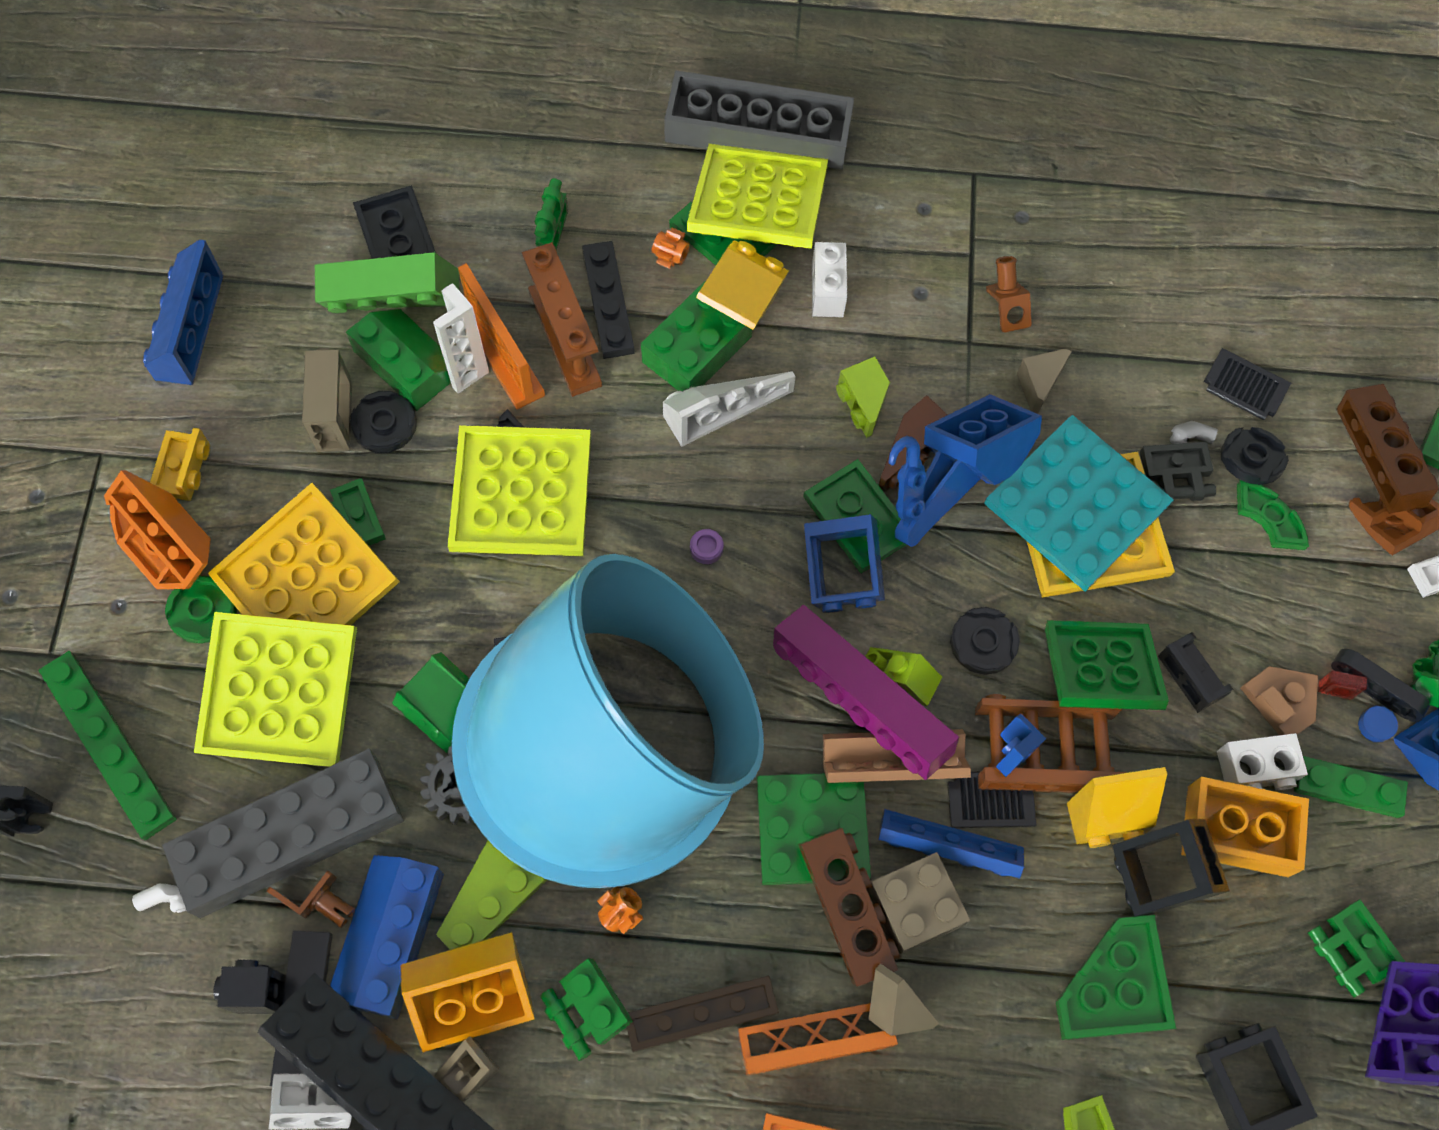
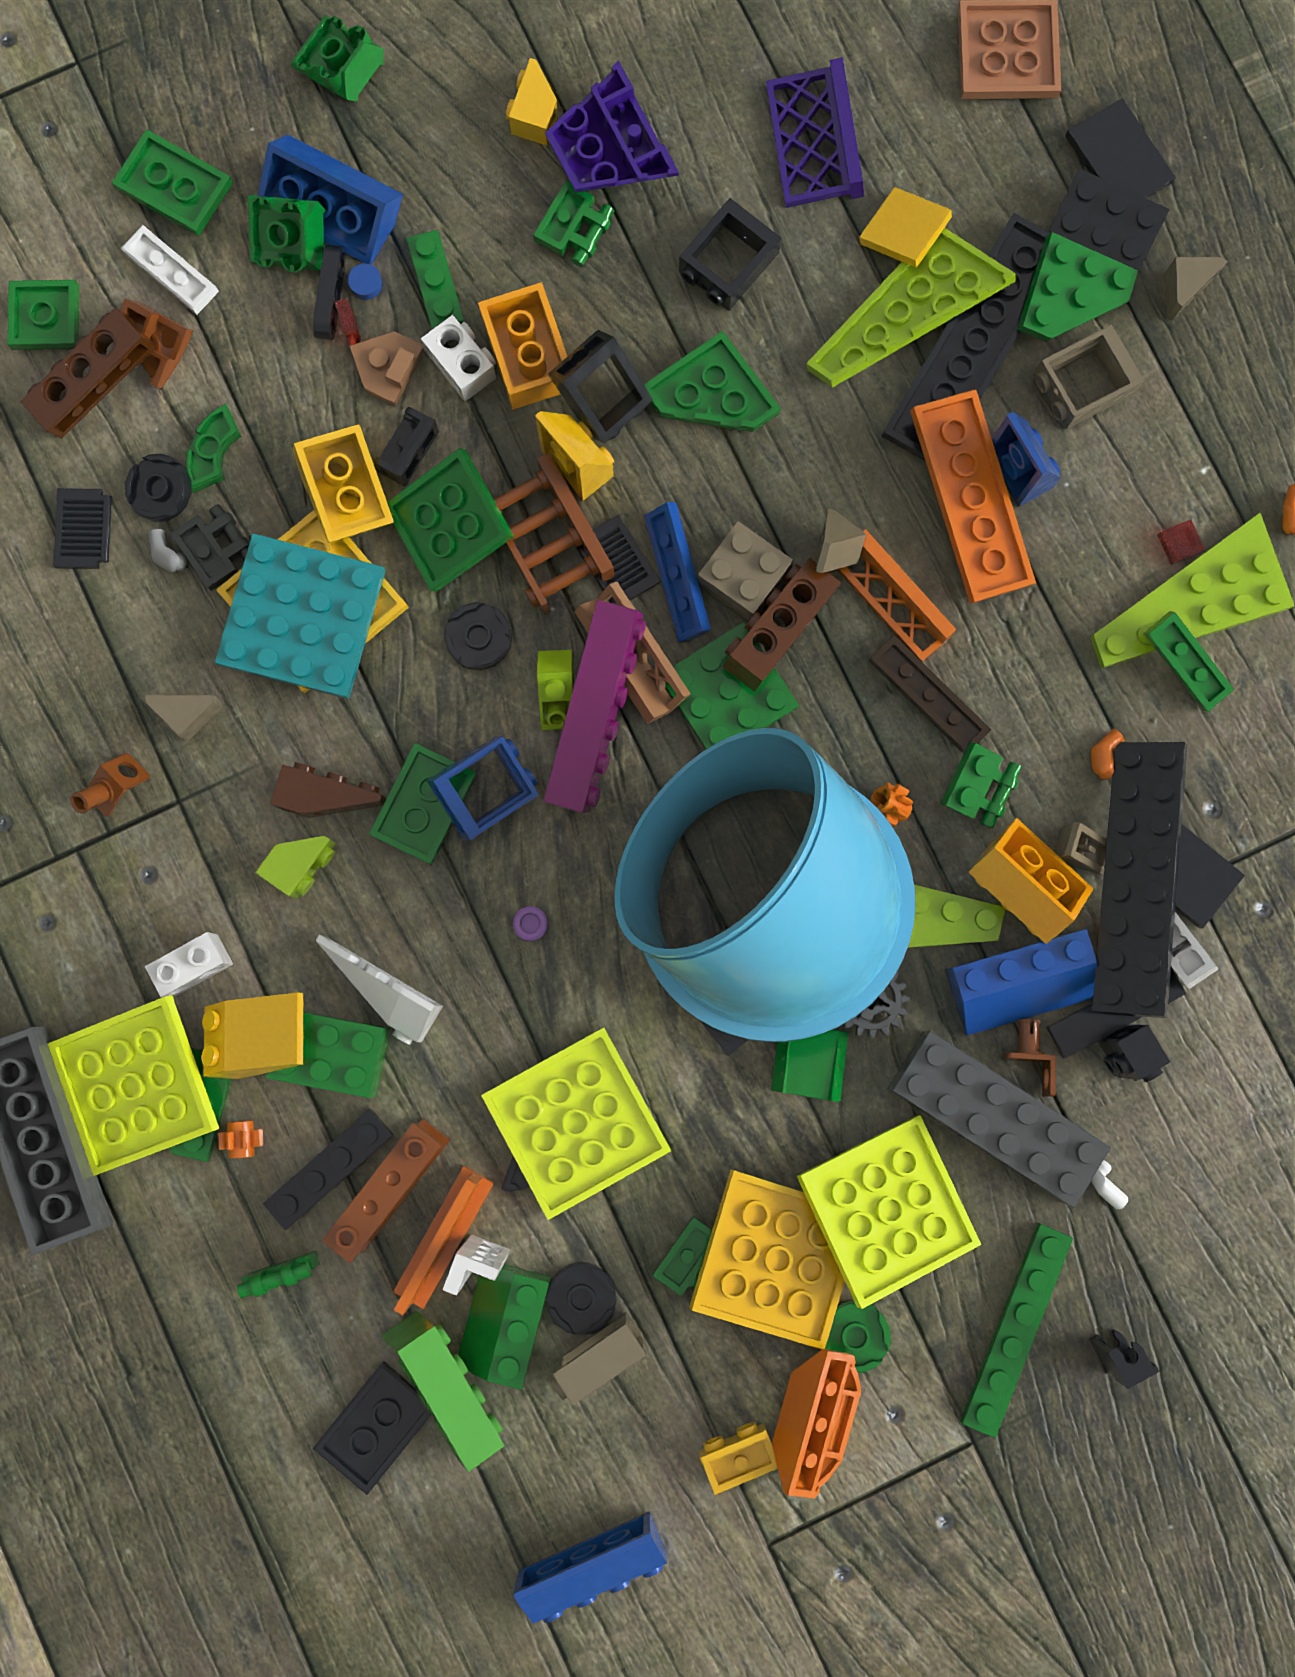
camera: 120 degrees left, 15 degrees up
blue slope [889,394,1042,547] -> none
blue bracket [996,714,1046,777] -> none
none -> yellow slope [292,424,394,543]

